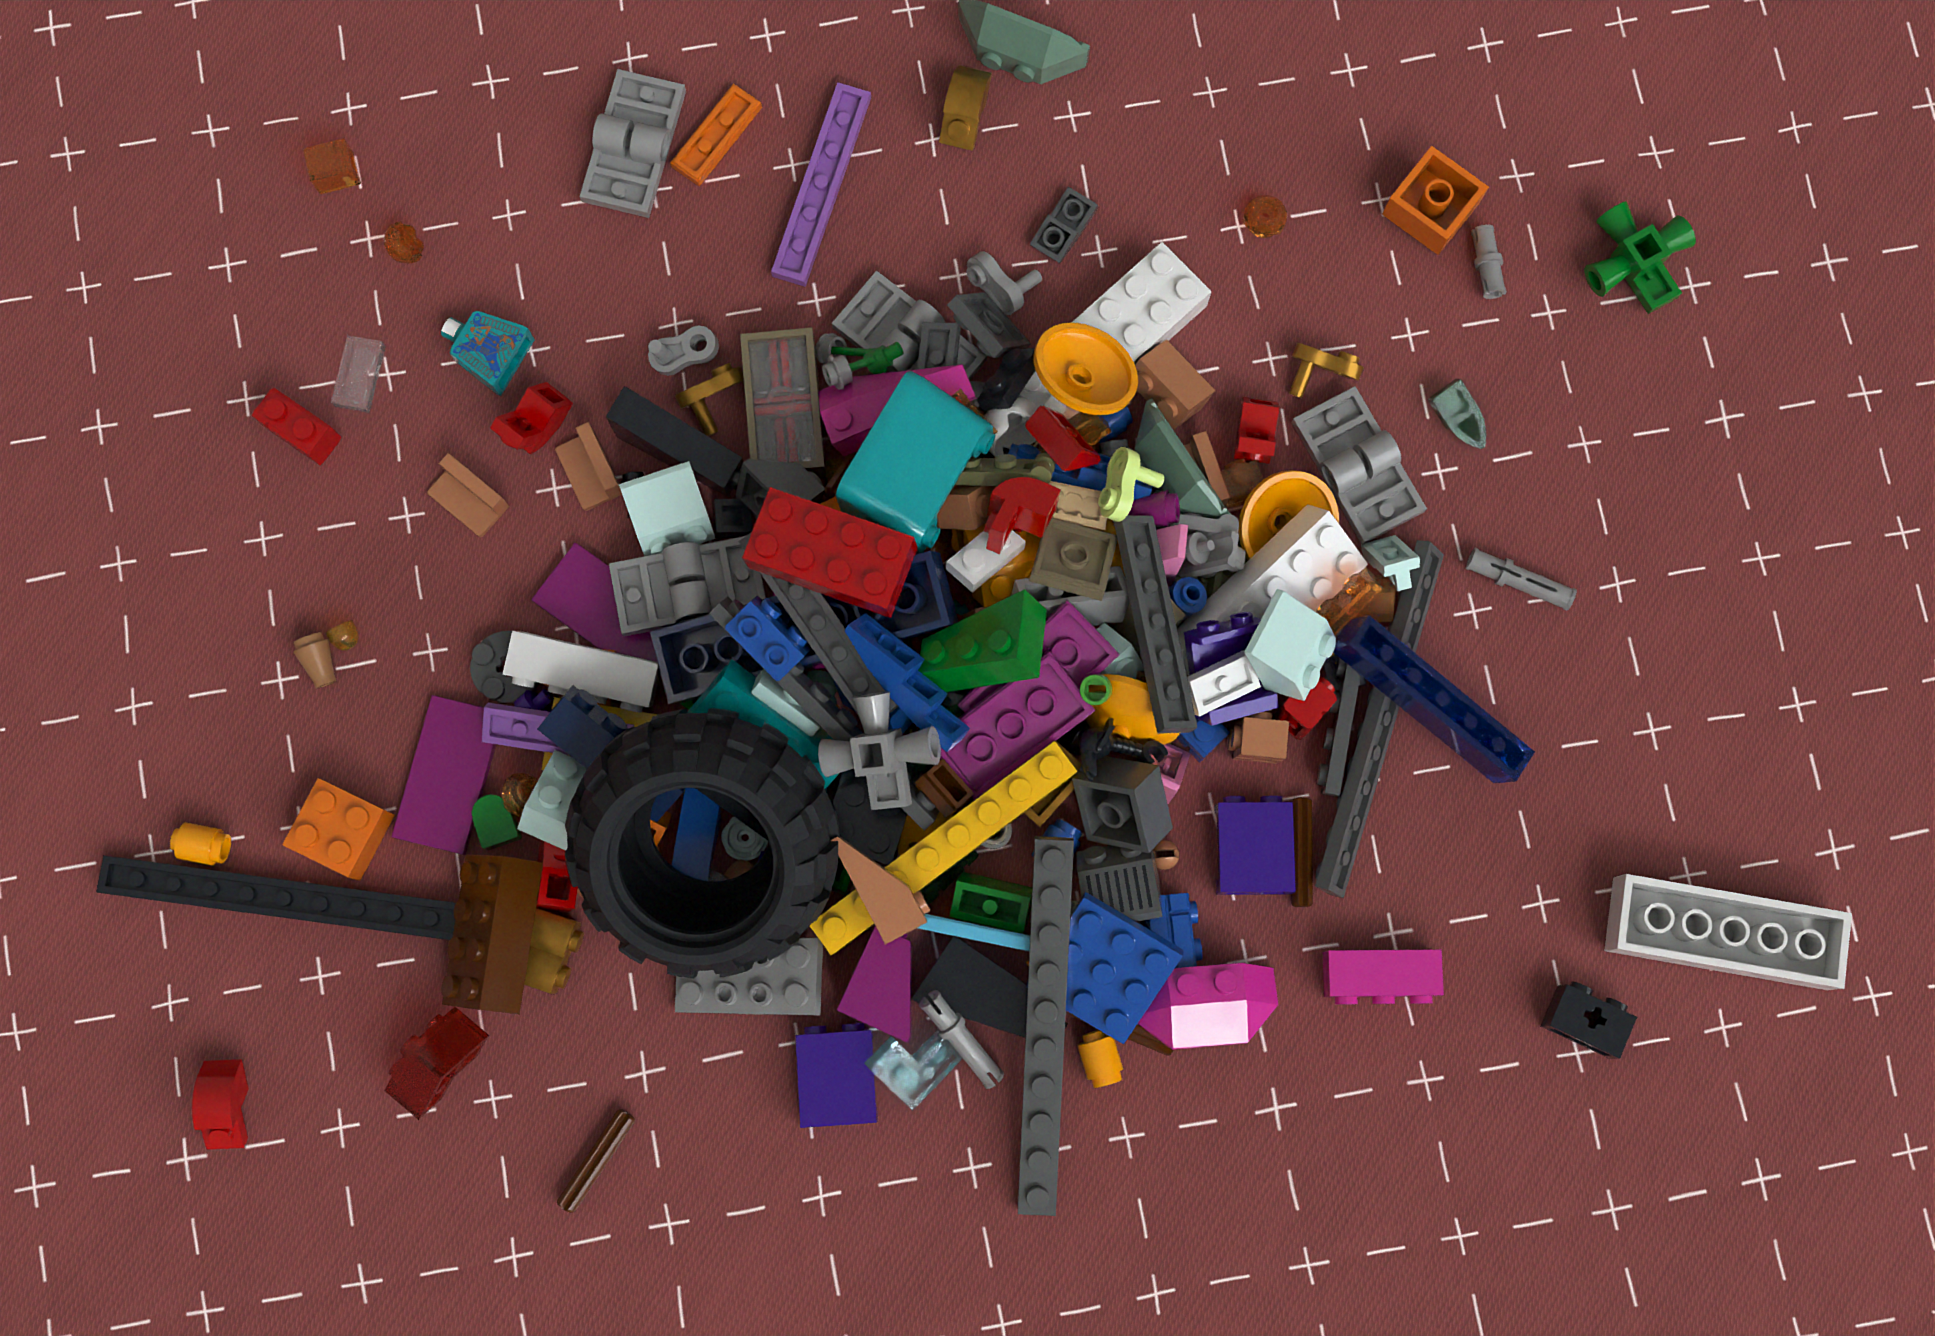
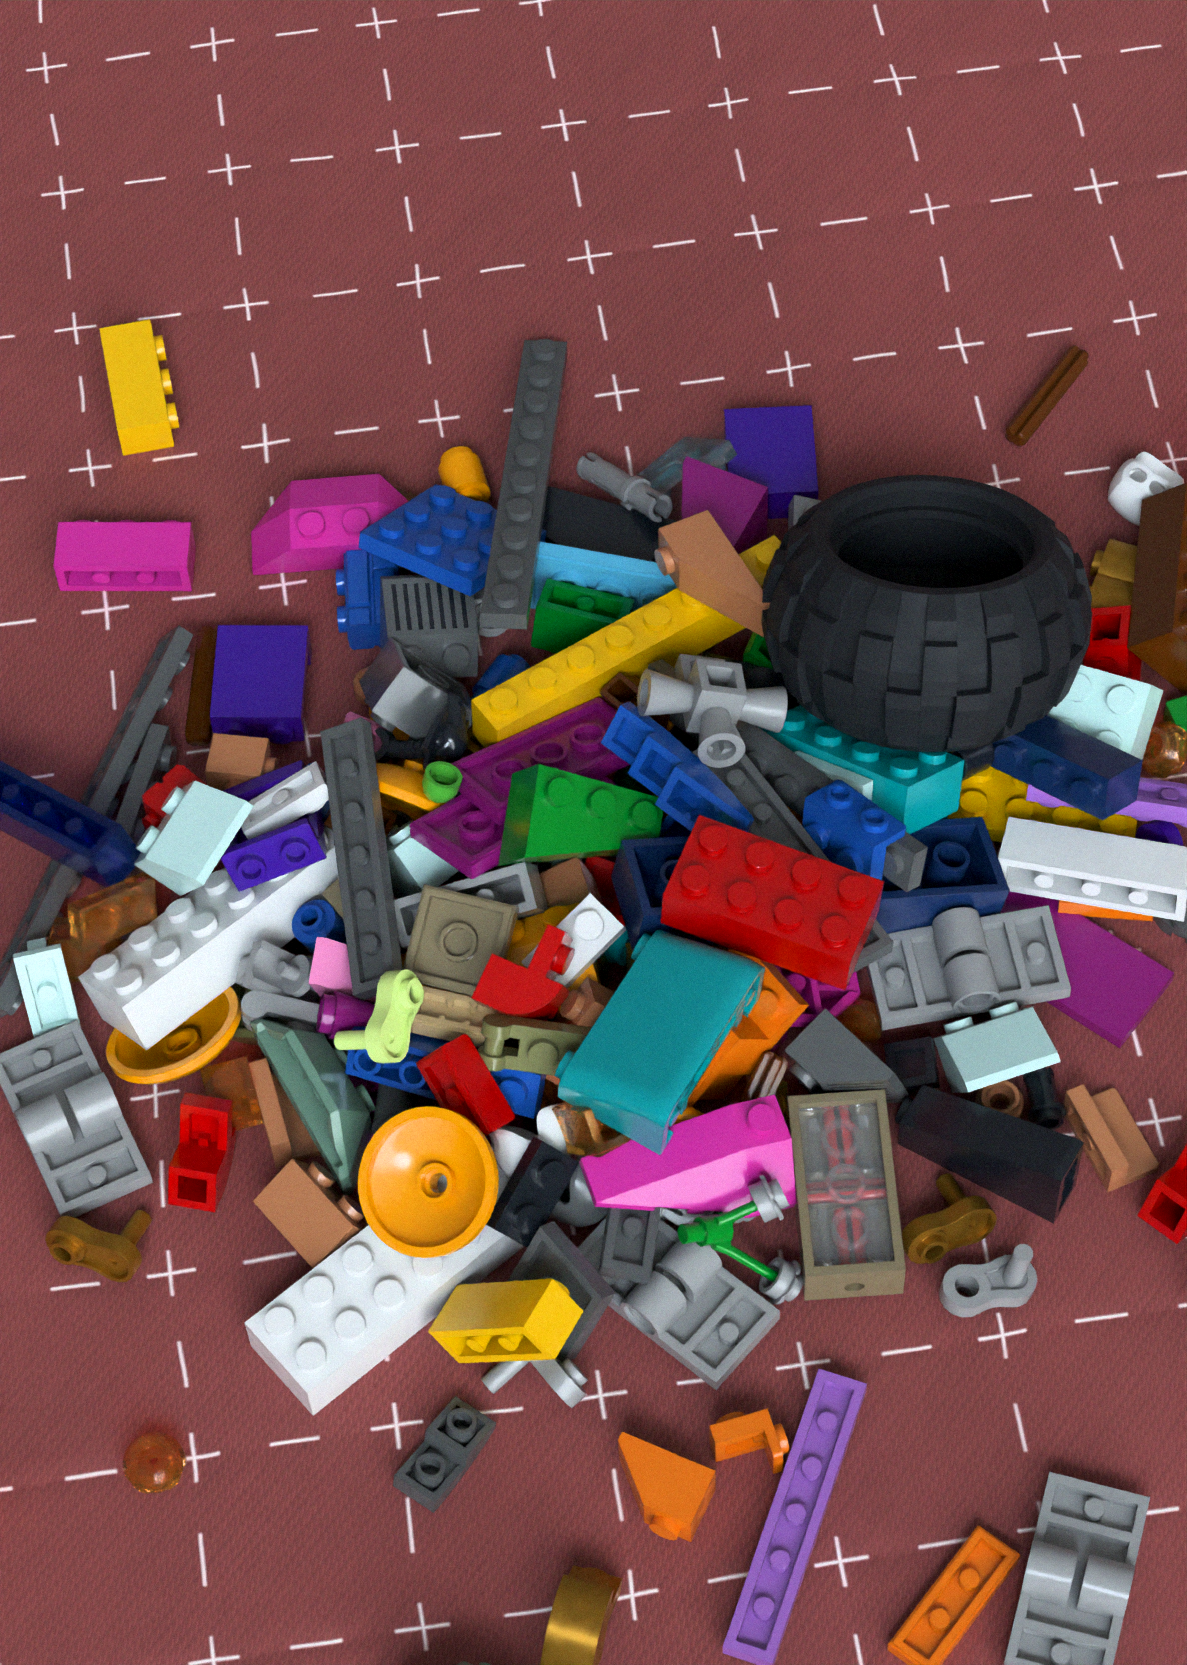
camera: 175 degrees left, 20 degrees down
none -> yellow brick [99,319,180,456]
none -> yellow brick [428,1278,584,1363]
none -> orange slope [618,1432,716,1542]
none -> orange bracket [709,1408,790,1474]
none -> white helmet [1108,452,1184,526]

